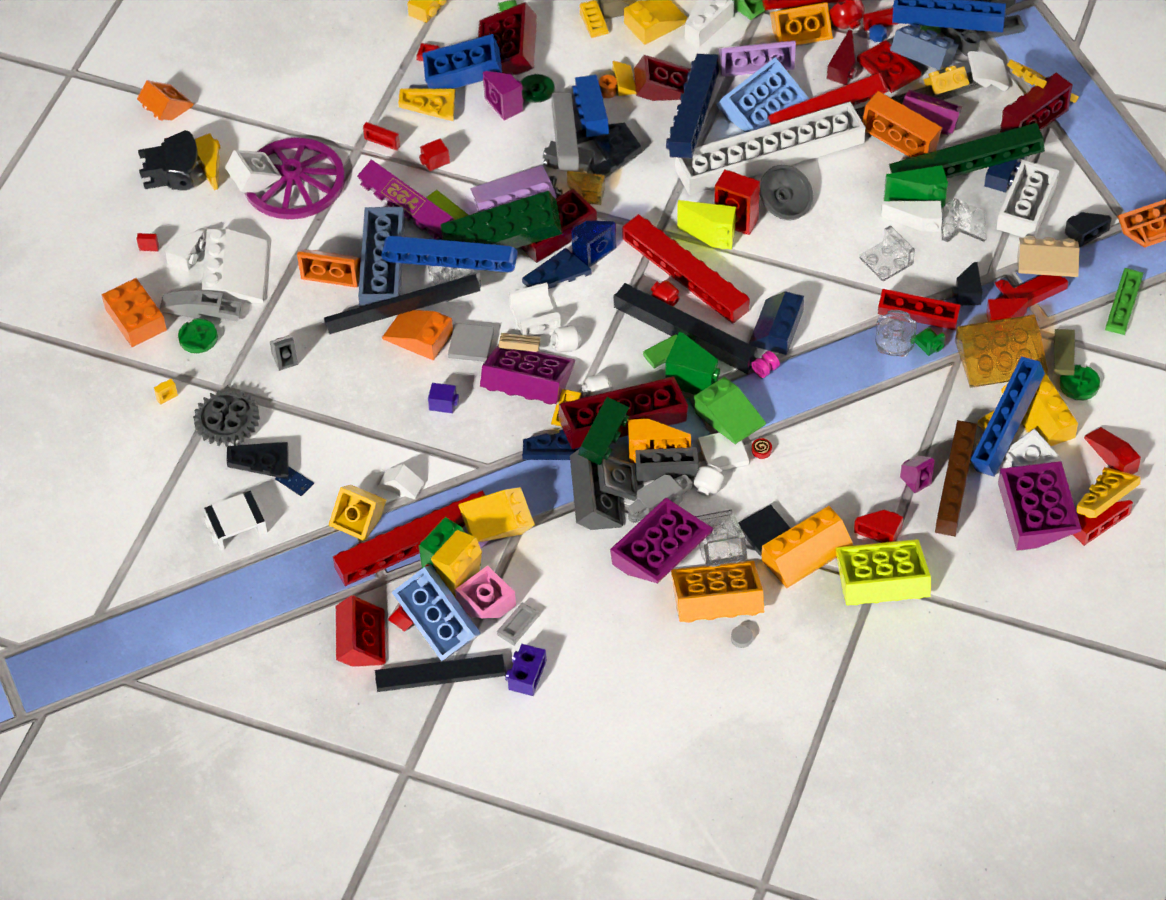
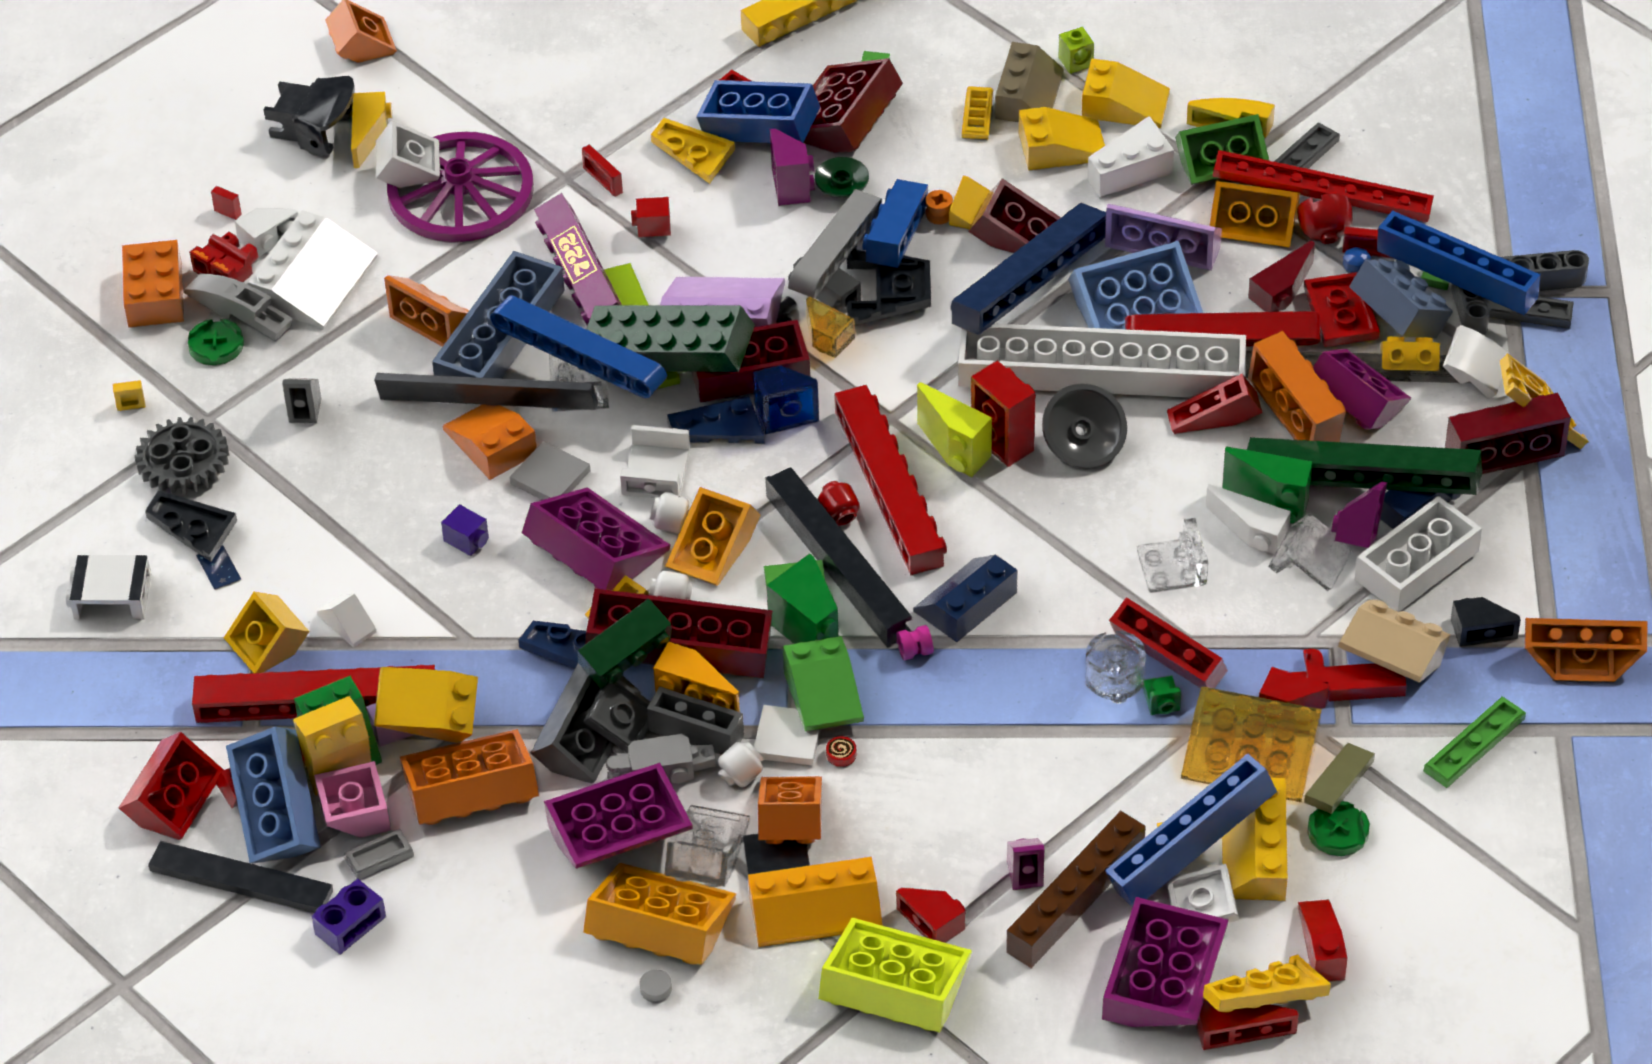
camera: 25 degrees right, 5 degrees down
tan tile [499,333,541,352] -> none
black slope [952,262,982,306] -> none
none -> red hips [189,231,259,282]
none -> orange slope [400,729,539,825]
none -> light orange slope [665,487,761,586]
none -> orange slope [758,776,822,844]
none -> red slope [1167,373,1263,434]
none -> magenta slope [1331,481,1387,548]

